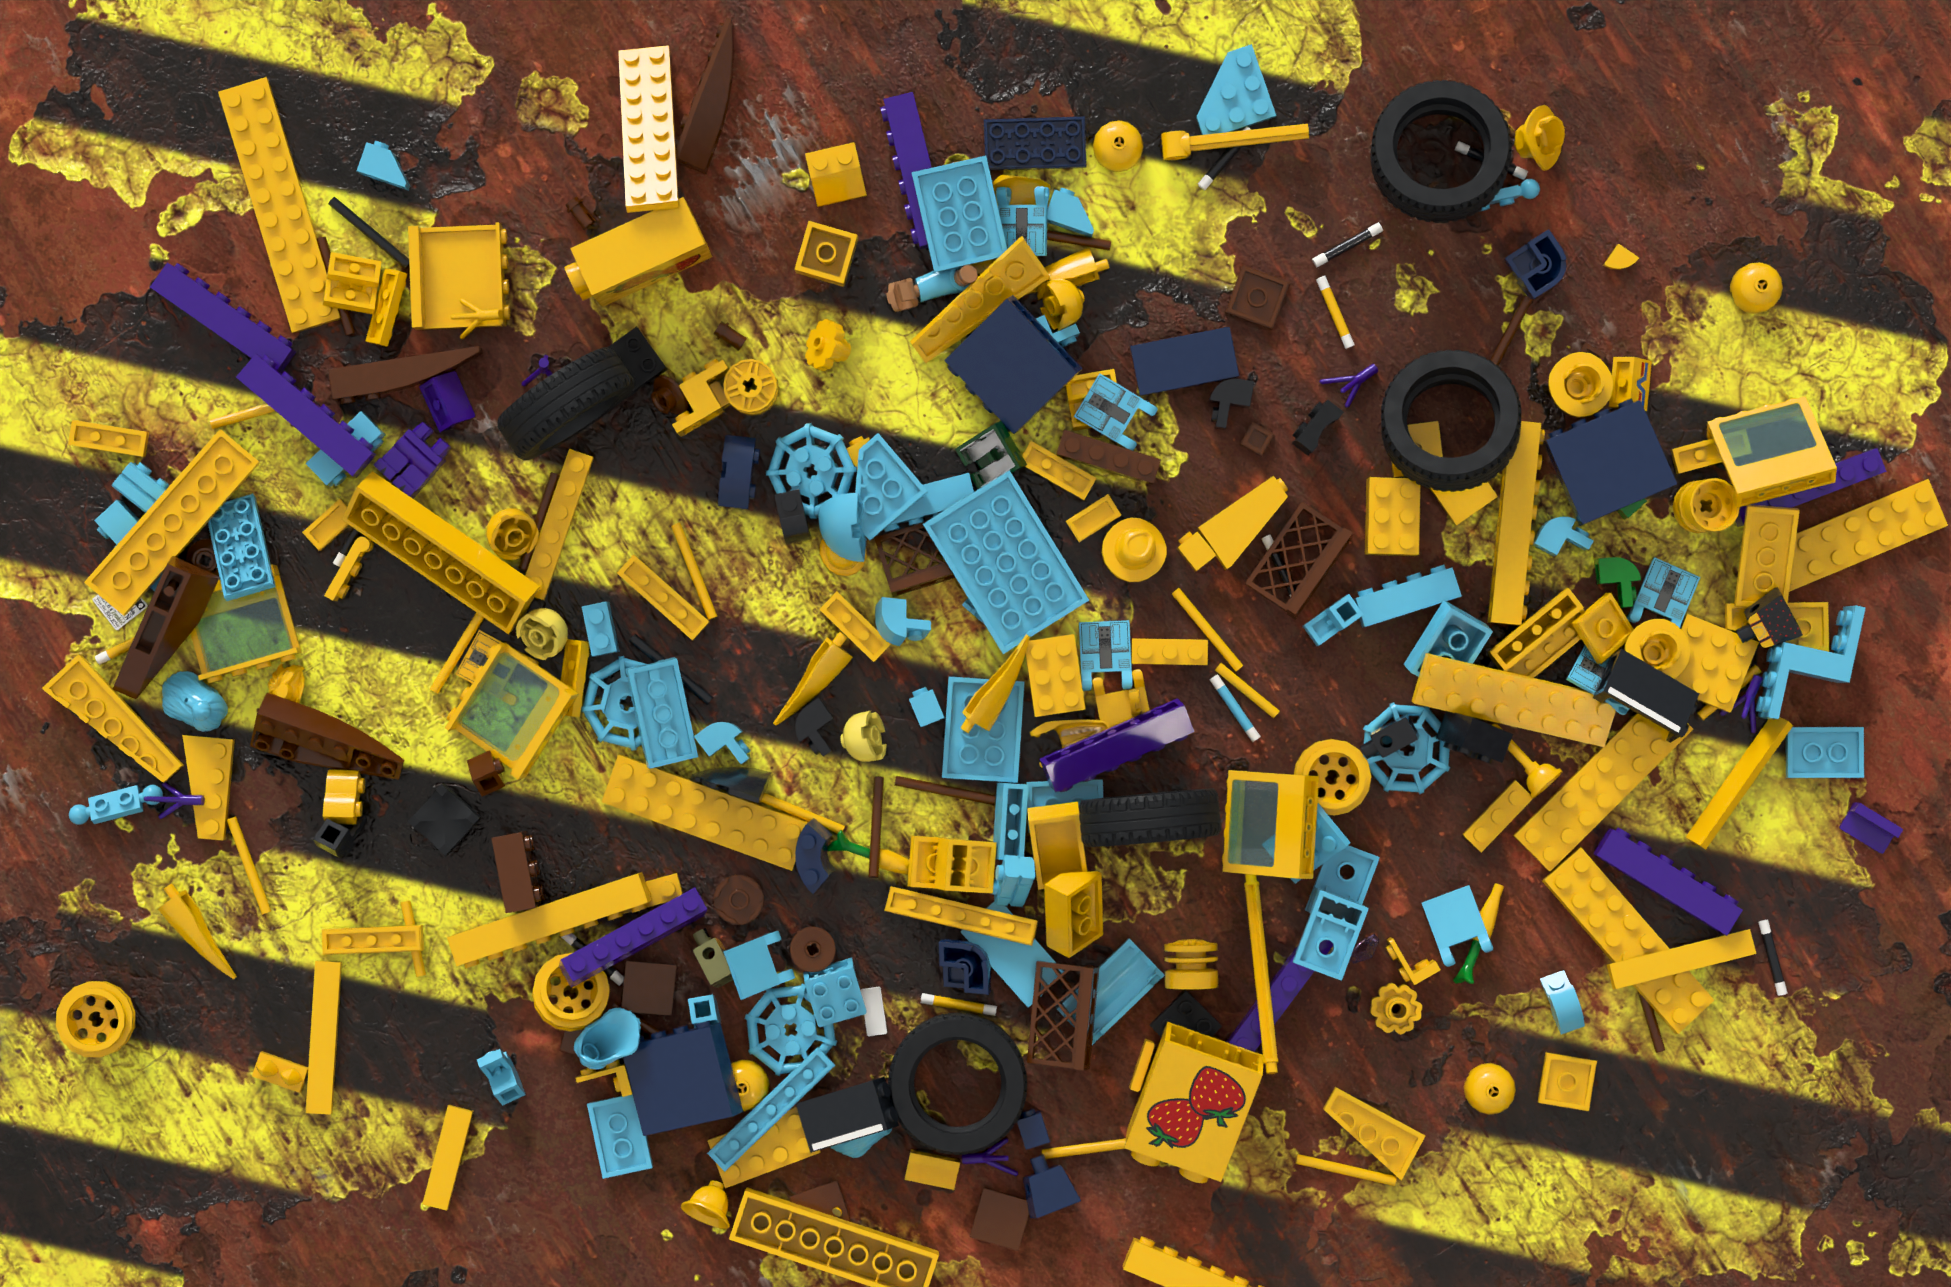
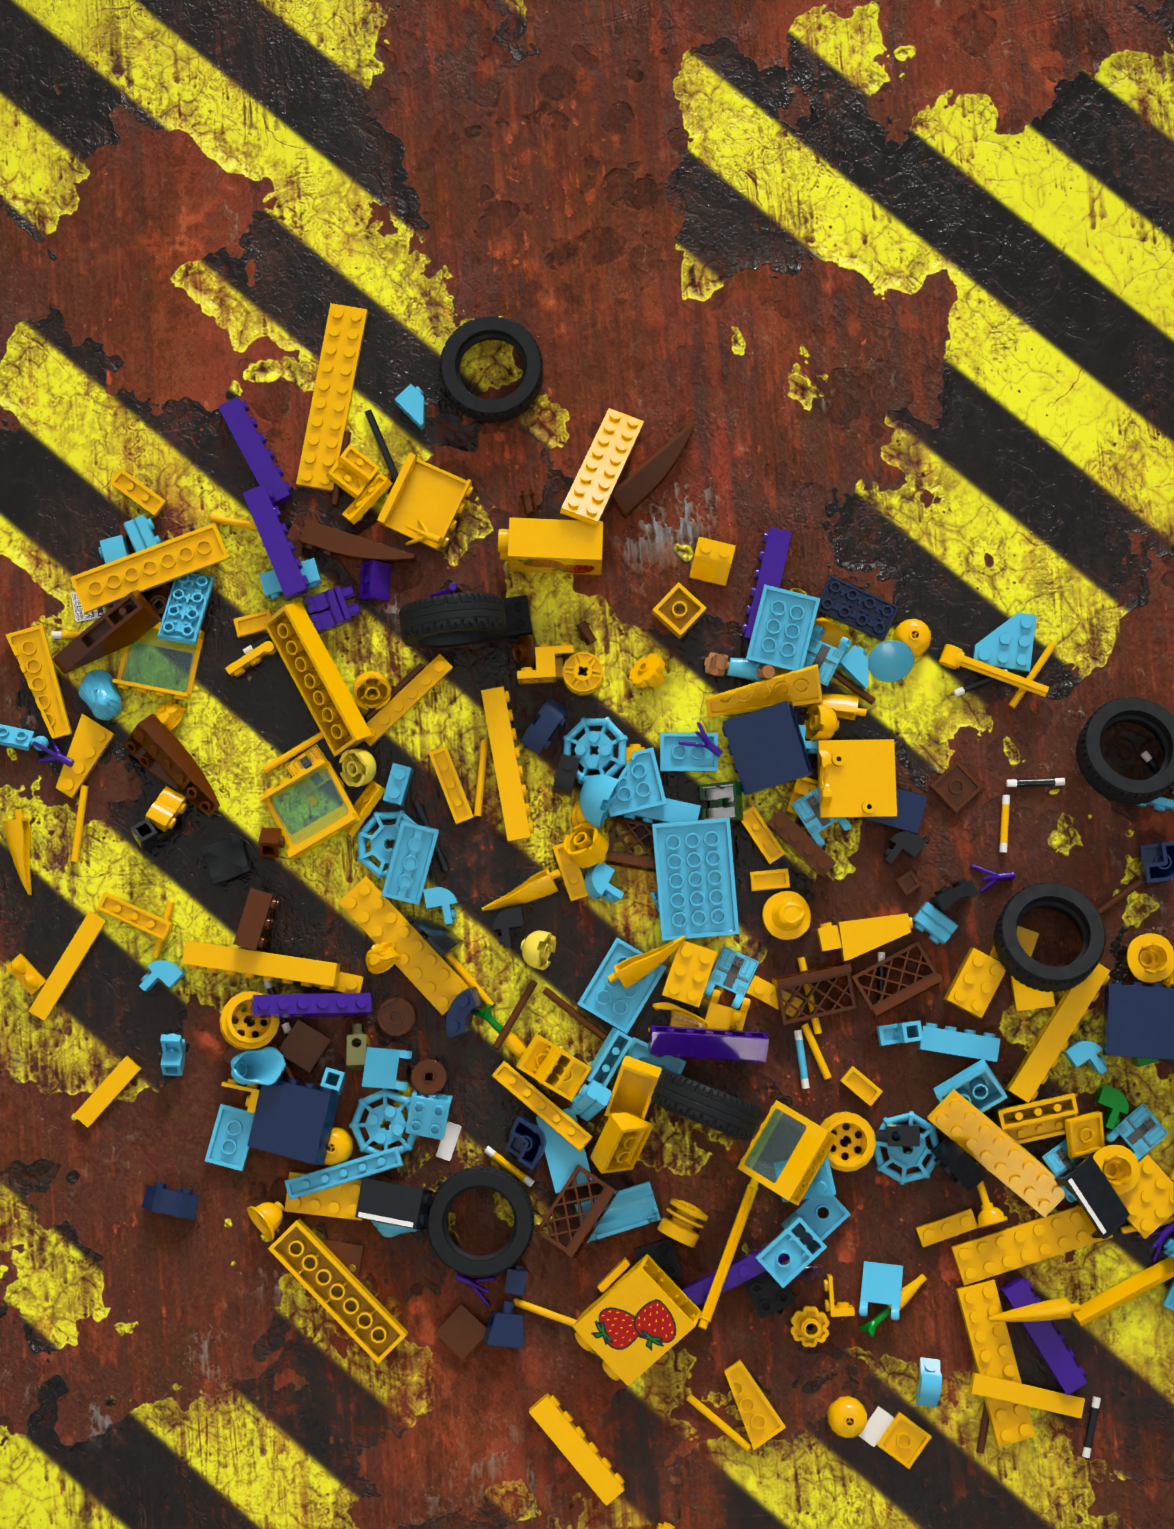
camera: 30 degrees right, 5 degrees down
yellow panel [905,1149,960,1190] -> none
medium azure brick [909,687,945,727] -> none
none -> medium azure brick [139,960,186,991]
none -> dark blue brick [142,1182,200,1219]
none -> yellow hat [365,942,401,974]
none -> black tyre [440,316,543,423]
none -> yellow brick [481,686,534,842]
none -> yellow brick [563,822,609,869]
none -> medium azure plate [660,733,718,772]
none -> dark purple plant [679,722,723,757]
none -> black brick [743,1271,796,1319]
none -> reddish brown fence [772,962,857,1025]
none -> yellow piece [817,739,897,818]
none -> yellow tile [840,1066,883,1106]
none -> white sticker [858,1407,894,1447]
none -> medium azure shield [868,640,914,682]
none -> medium azure brick [912,901,958,945]
none -> yellow piece [989,1298,1080,1322]
none -> yellow bar [1008,642,1056,709]

